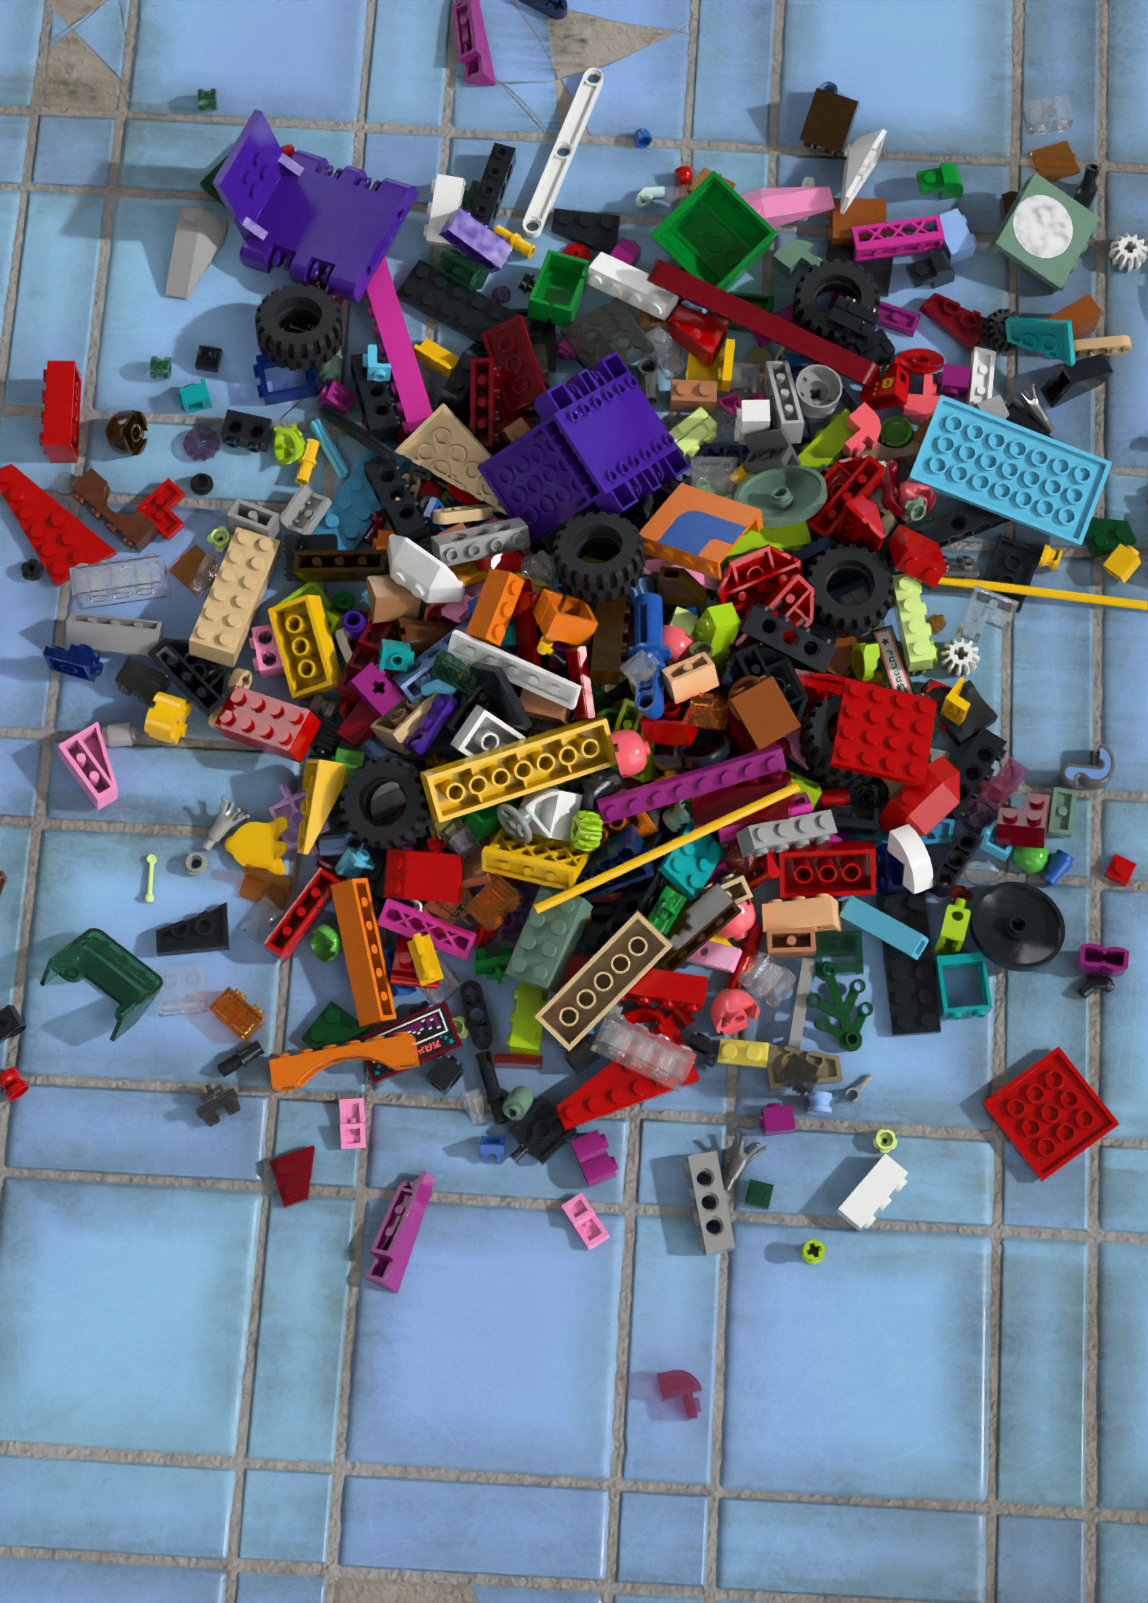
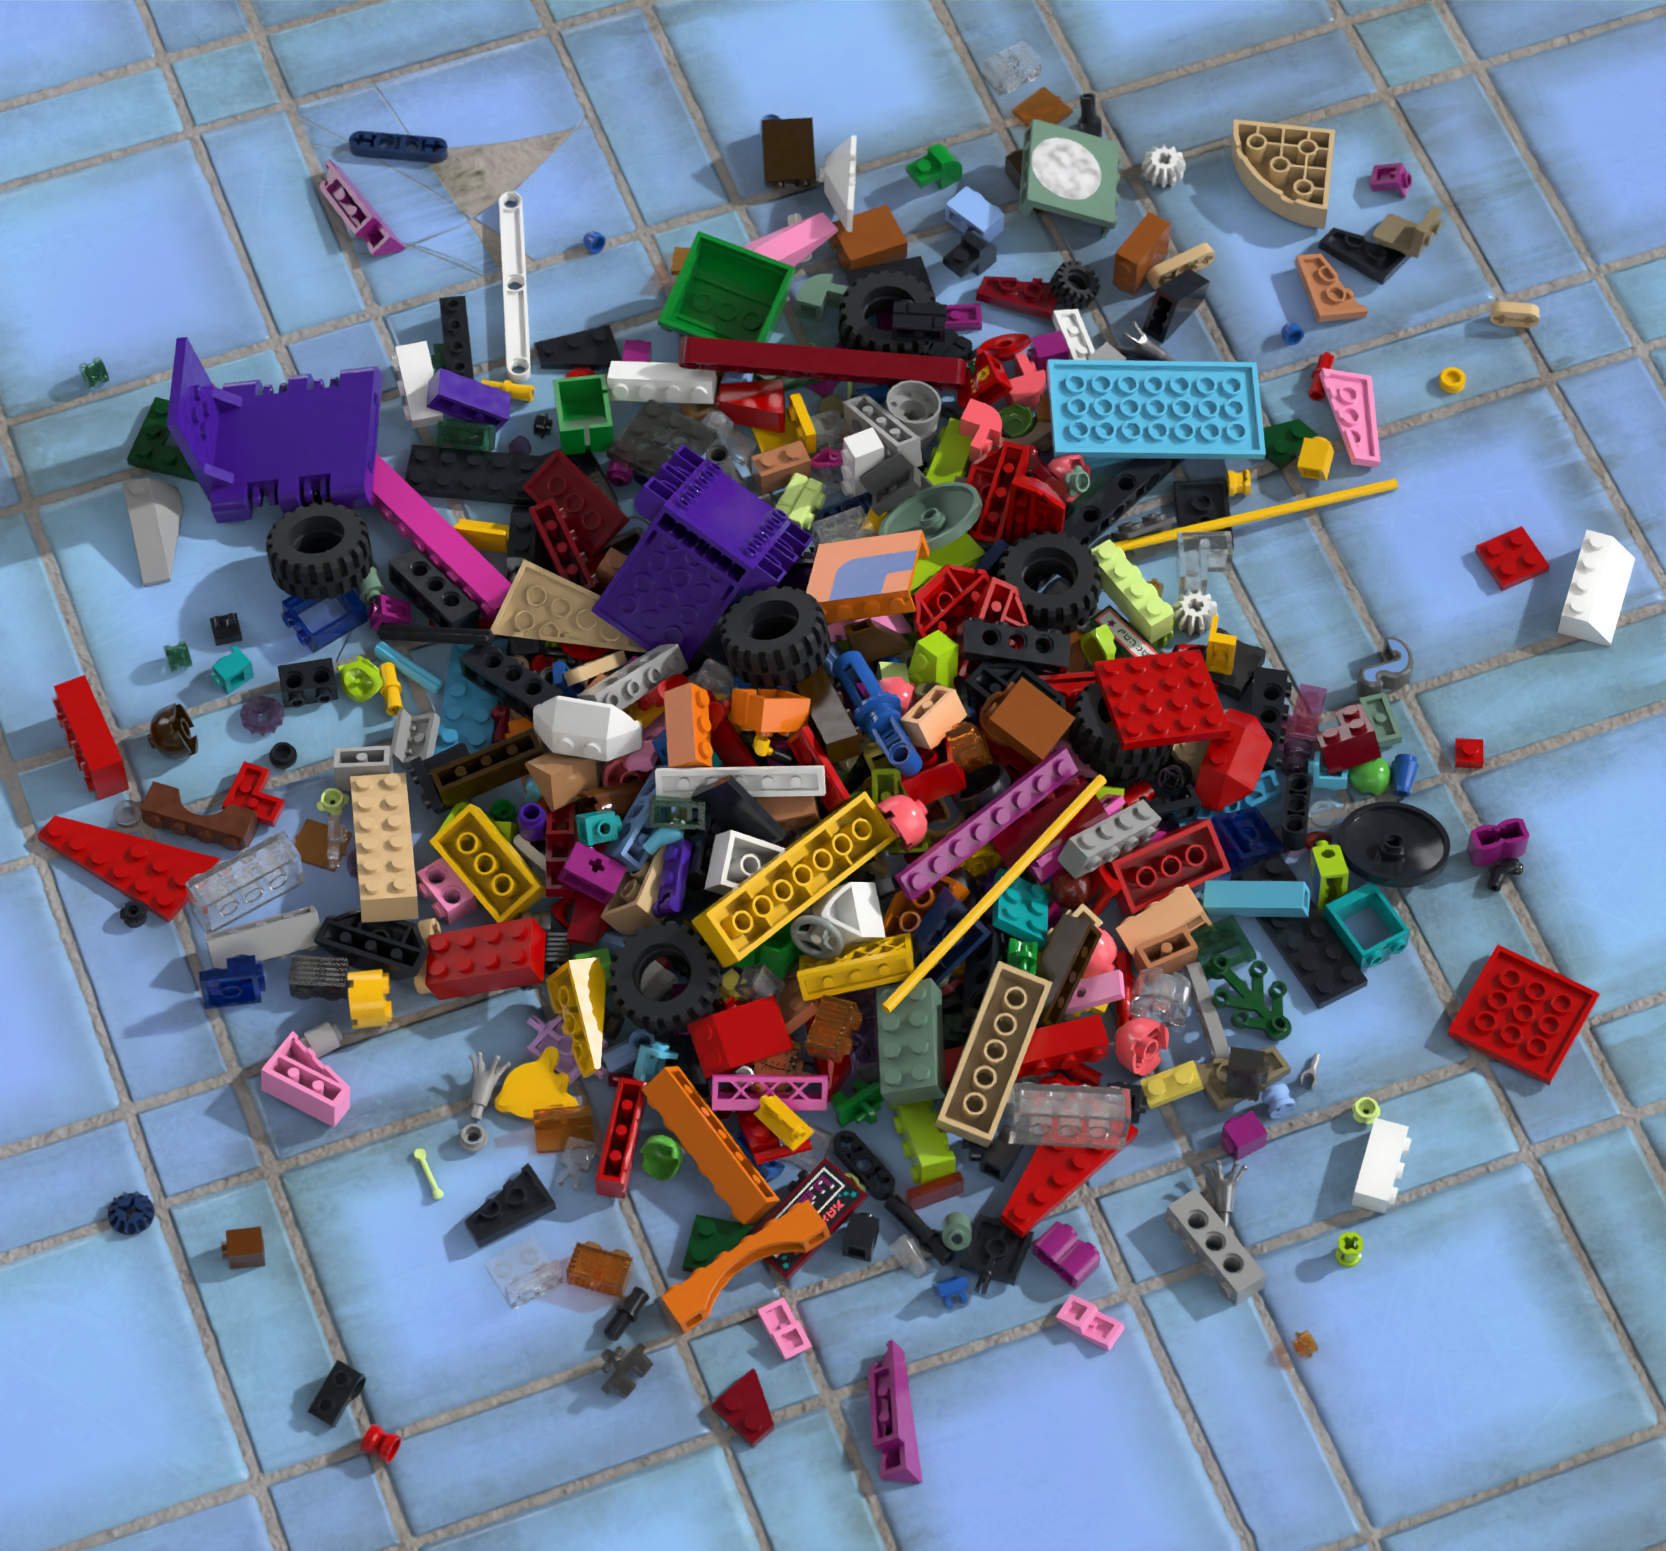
camera: 25 degrees left, 15 degrees down
clear green windscreen [40,928,163,1042] -> none
medium azure bracket [363,344,391,382] -> none
lime gear [569,810,603,852] -> none
clear brick [620,649,659,690] -> none
light aqua arm [635,186,665,208] -> none
clear pink brick [657,1370,702,1421] -> none
sand green wheel [662,800,694,832] -> none
red hinge [674,166,693,185] -> none
clear green plate [744,1179,774,1210] -> none
dark pink fence [851,215,945,262] -> none
red brick [887,524,947,587] -> none
white brick [887,824,933,894] -> none
teal wing [1005,317,1075,367] -> none
none -> clear orange plate [1292,1330,1318,1358]

